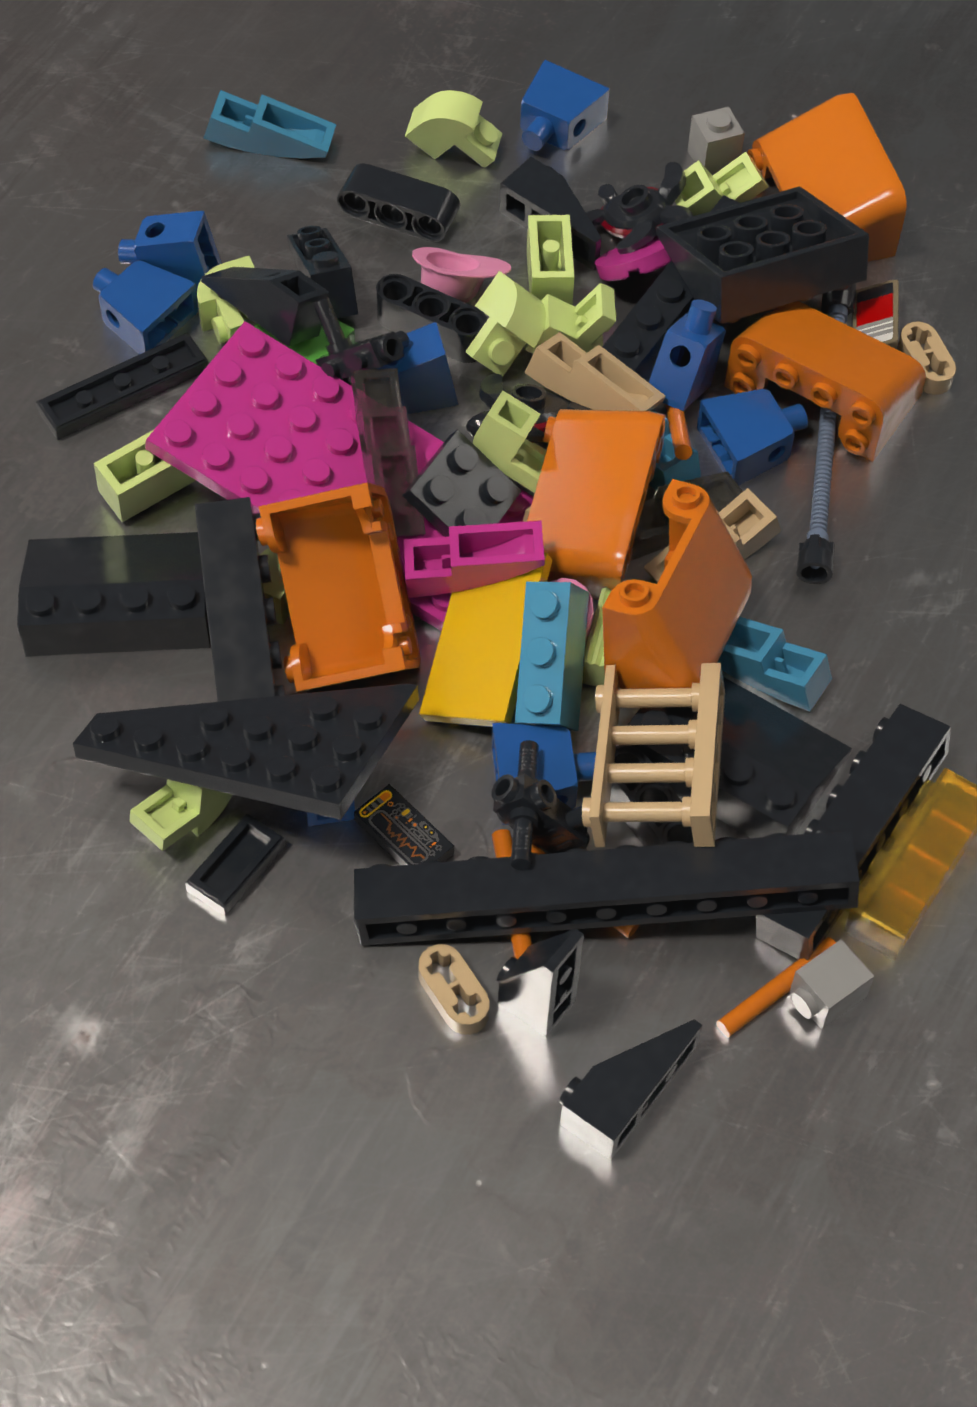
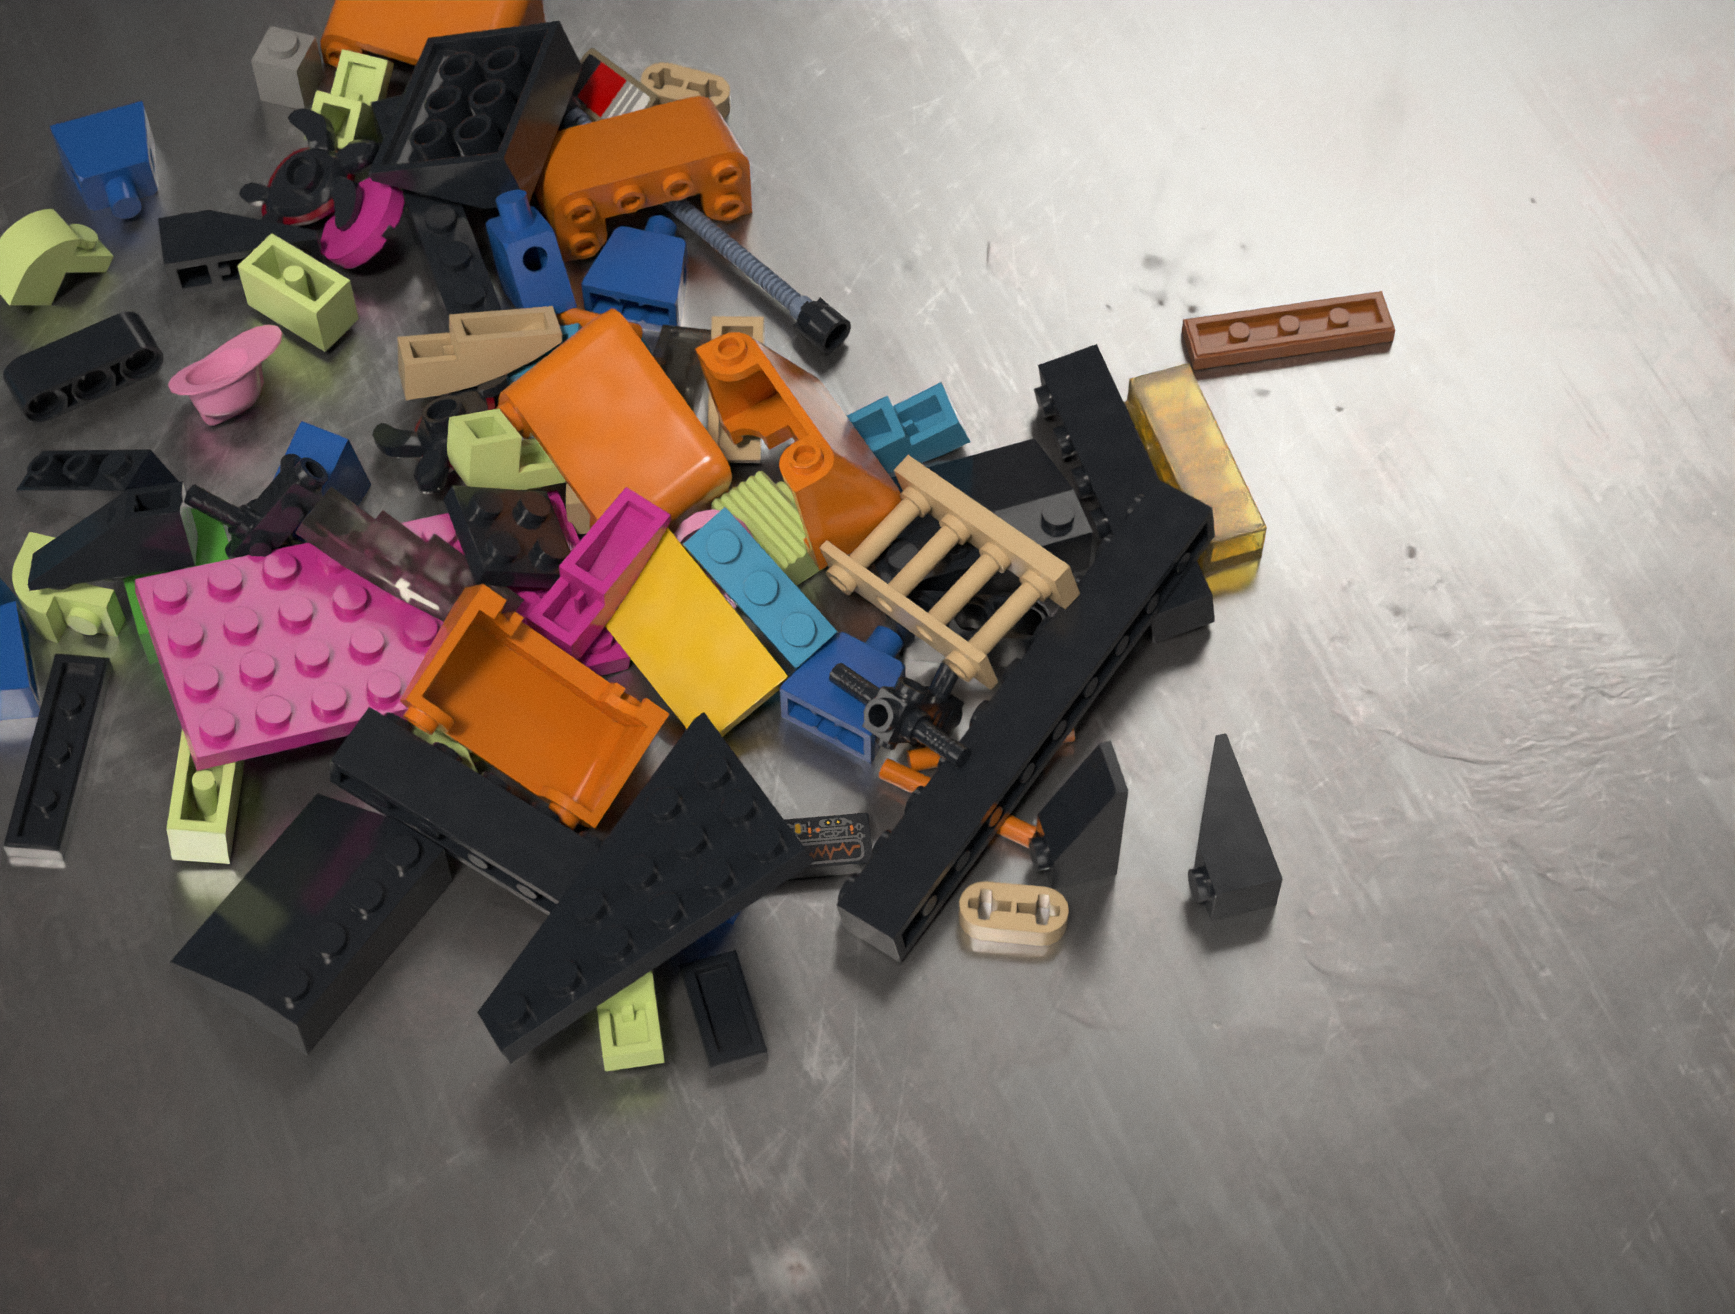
camera: 50 degrees left, 0 degrees up
black beam [376,274,487,363] -> none
yellowish green brick [466,271,546,376] -> none
yellowish green brick [524,283,617,354] -> none
orange bar [716,937,836,1038] -> none
light grey brick [789,939,875,1029] -> none

